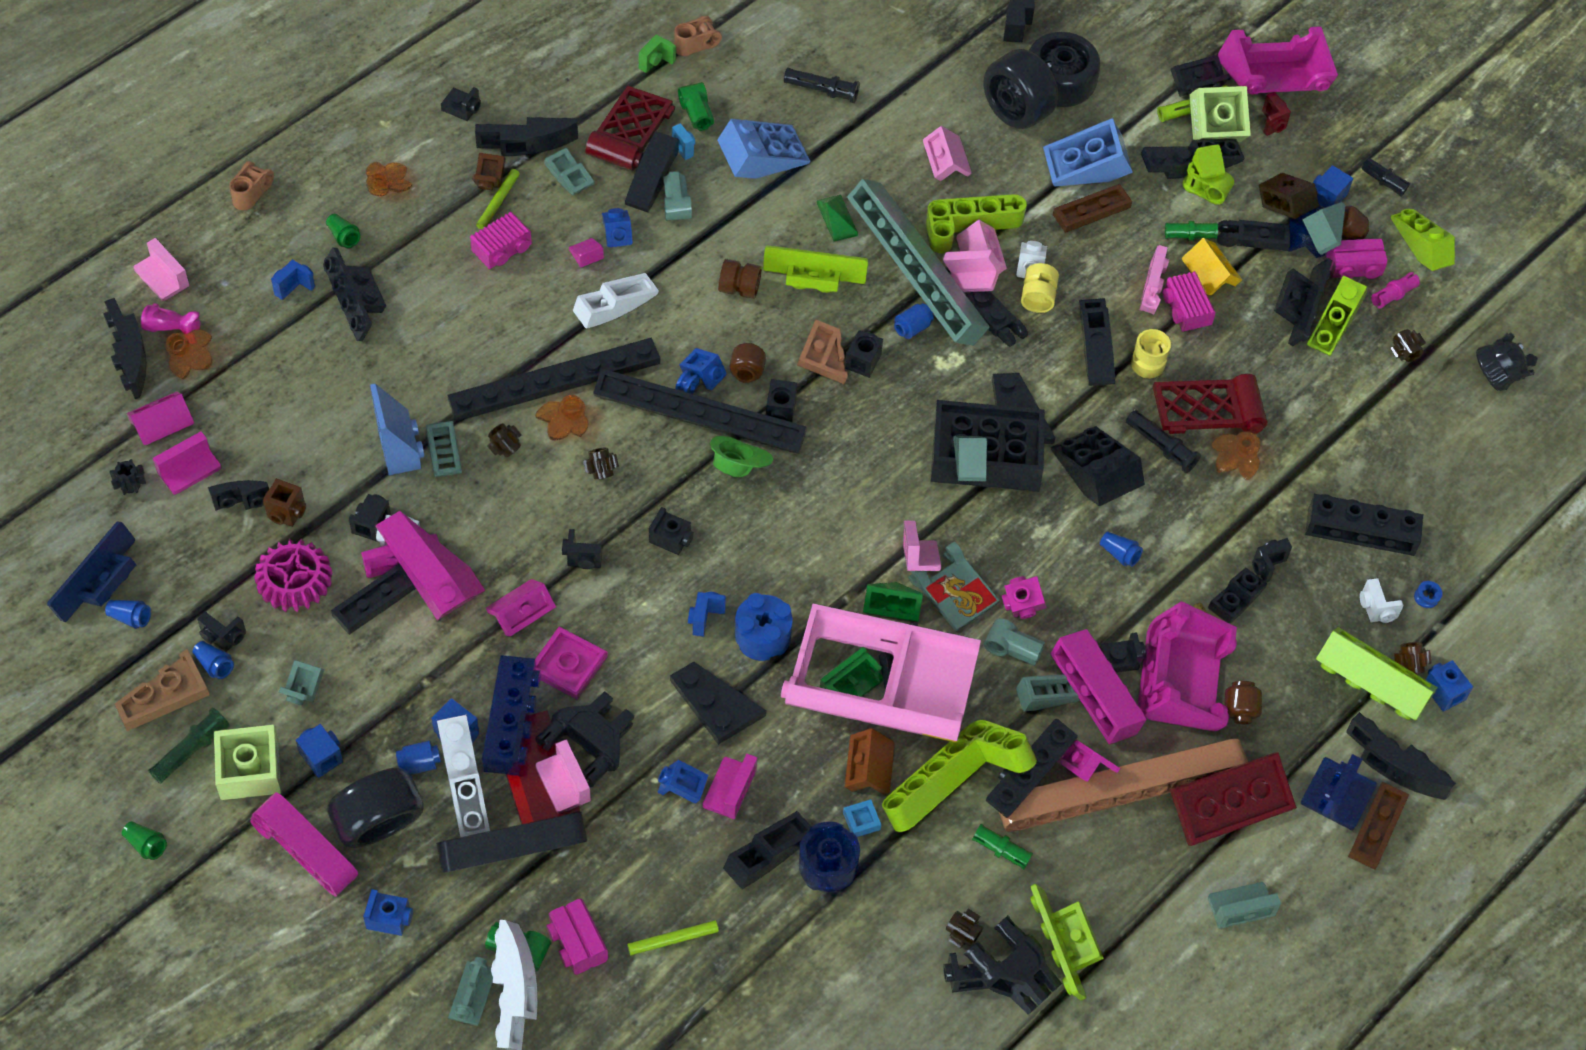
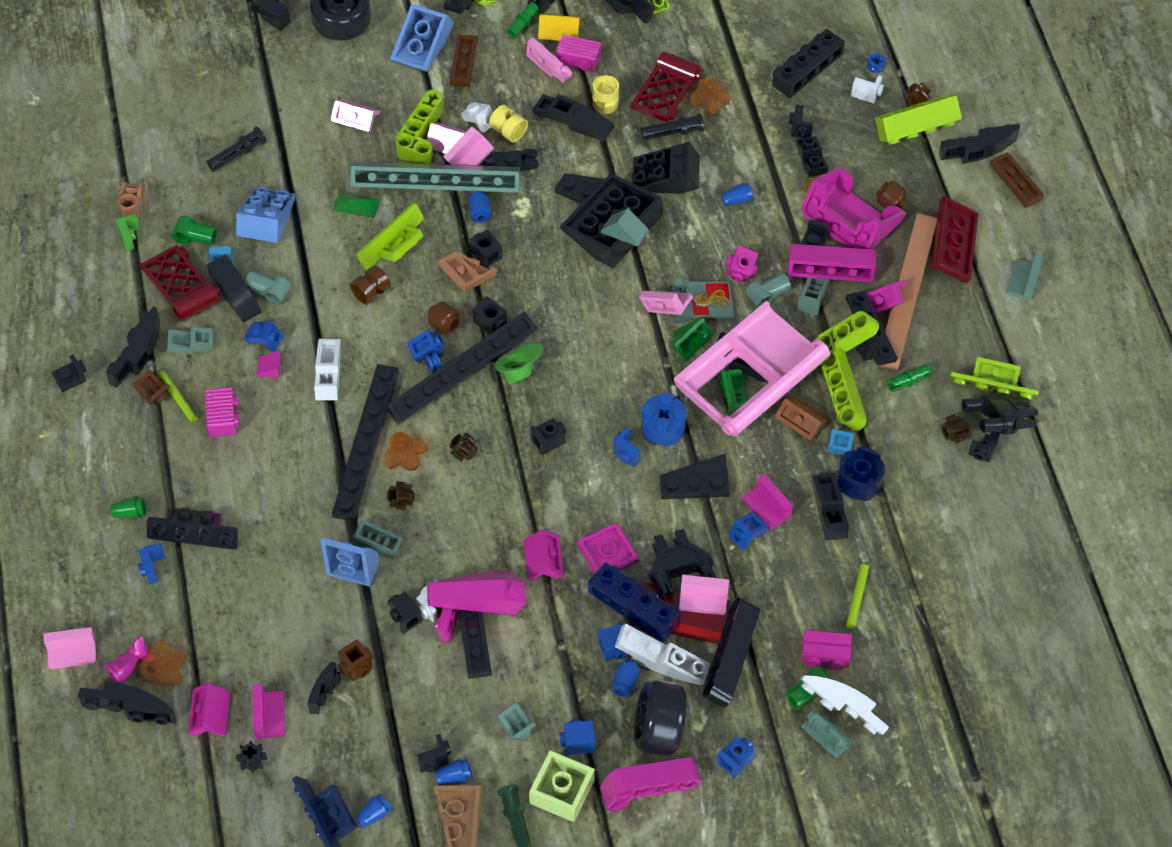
camera: 55 degrees left, 0 degrees up
nougat piece [229,161,274,210] -> none
dark pink gear [254,539,333,612] -> none
clear orange plate [366,162,412,196] -> none
black bracket [562,529,602,569] -> none
black wheel [983,49,1059,129] -> none
clear blue bracket [1301,754,1377,830] -> none
blue brick [1426,660,1473,712] -> none

